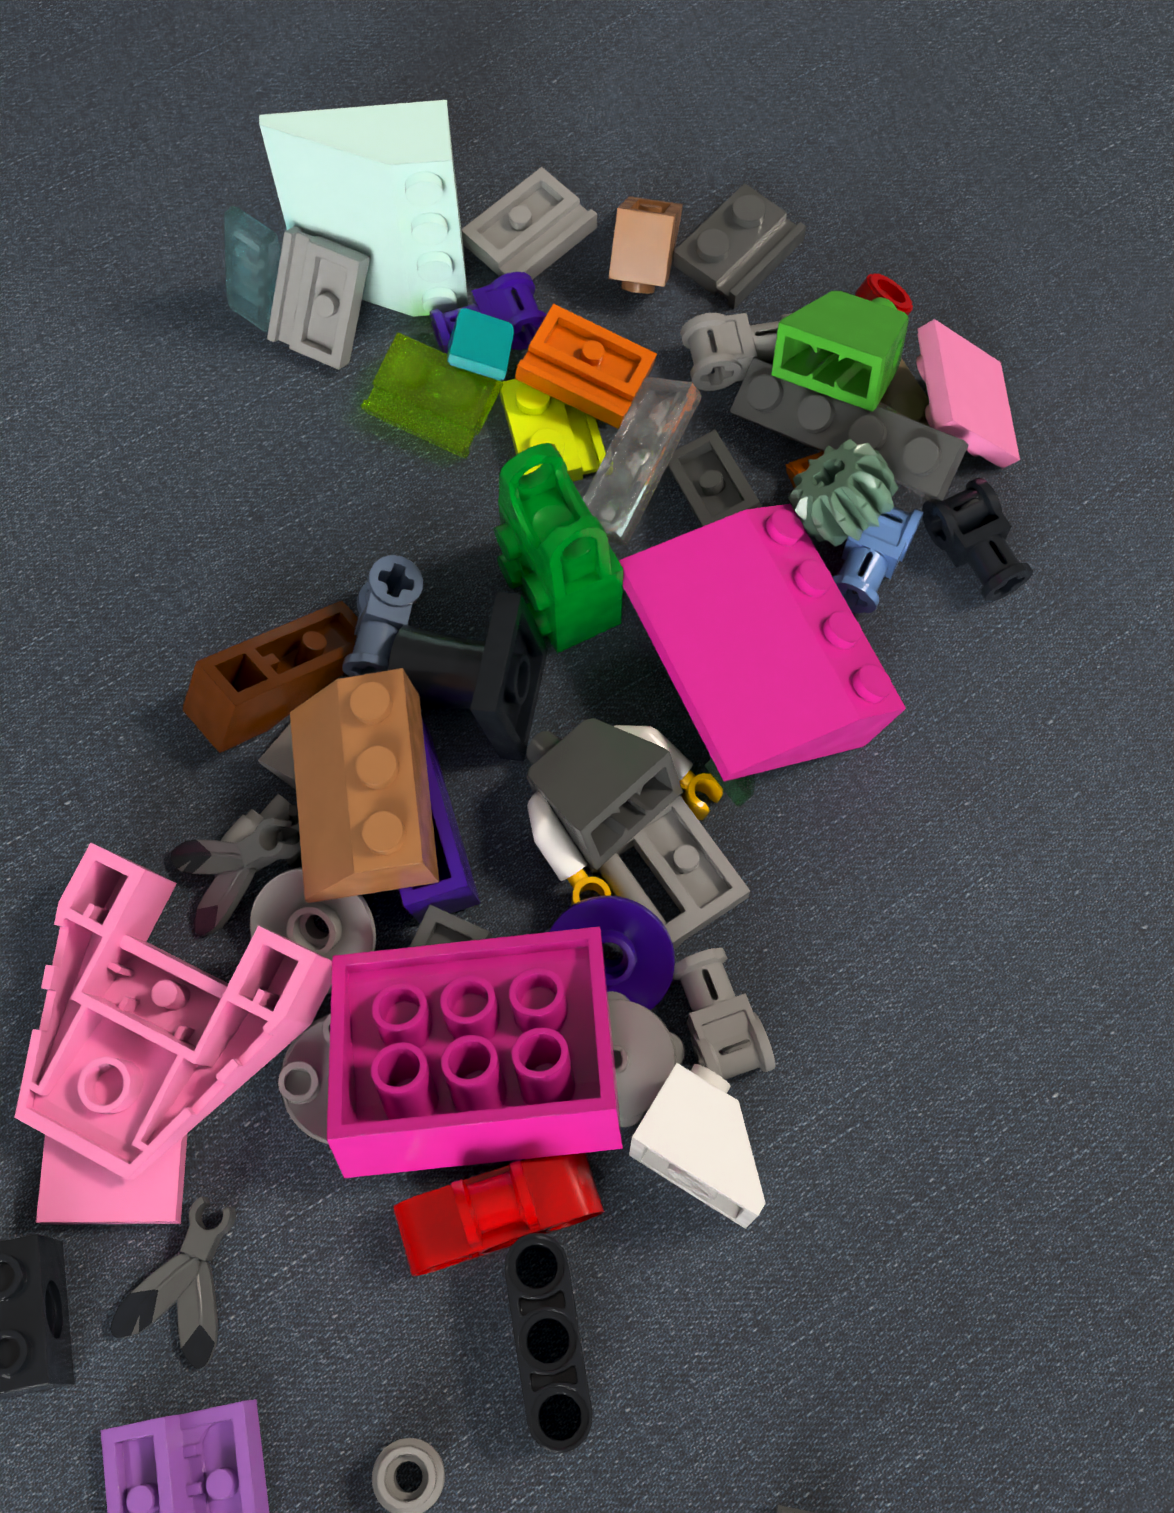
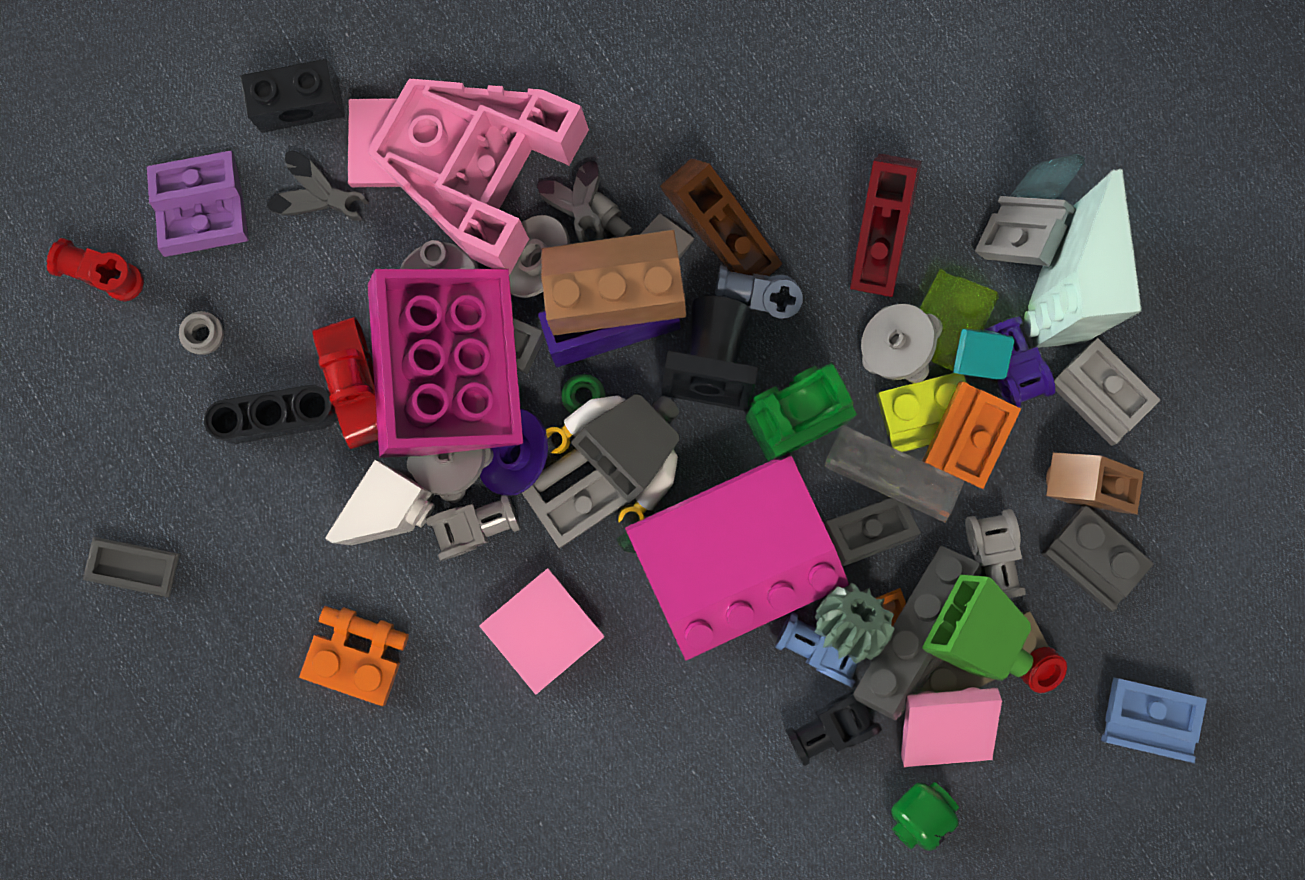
camera: 90 degrees right, 15 degrees up
none -> orange plate [299,606,409,707]
none -> bright pink tile [479,568,605,695]
none -> green plate [562,374,605,414]
none -> dark red slope [850,154,922,297]
none -> light grey piece [861,304,943,383]
none -> green head [891,782,959,851]
none -> medium blue plate [1101,677,1207,763]

